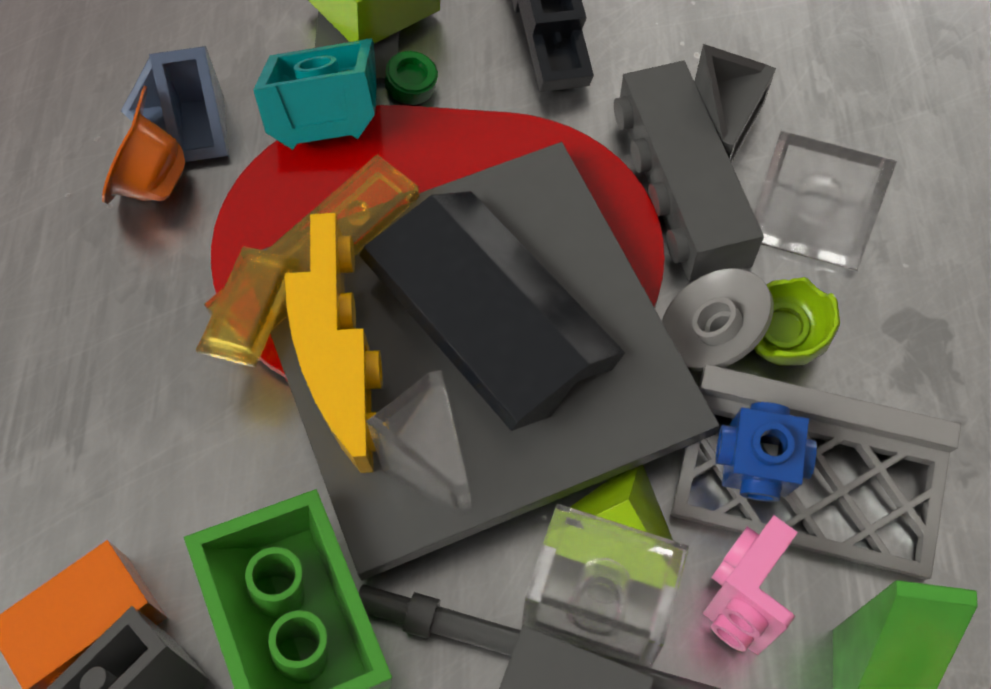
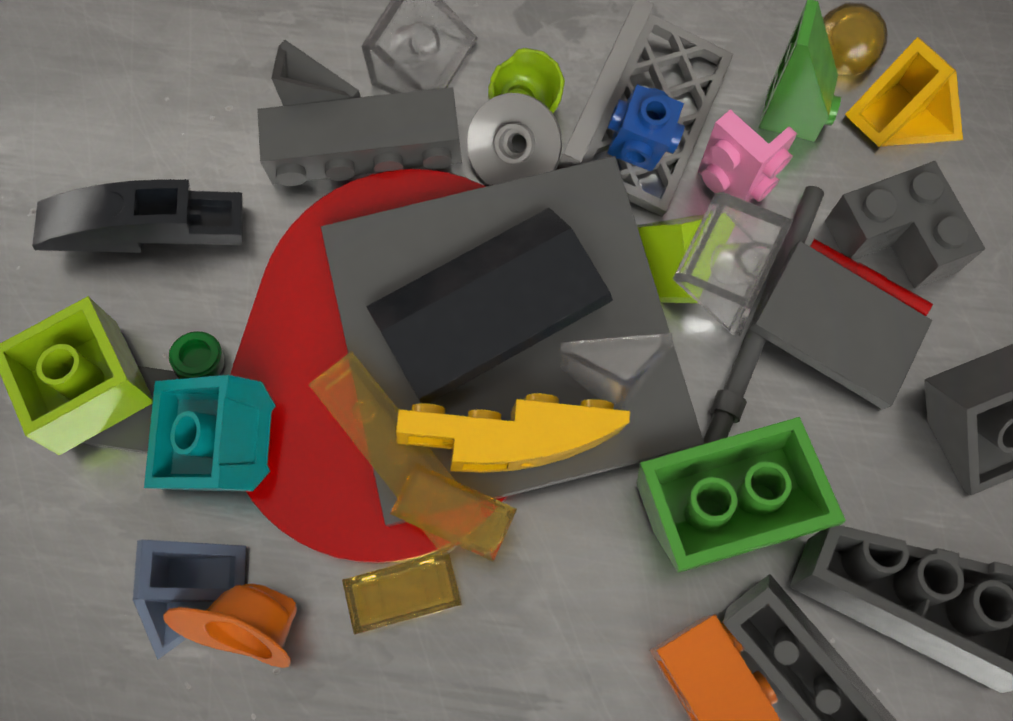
camera: 80 degrees left, 10 degrees up
none -> clear yellow tile [342,551,462,635]

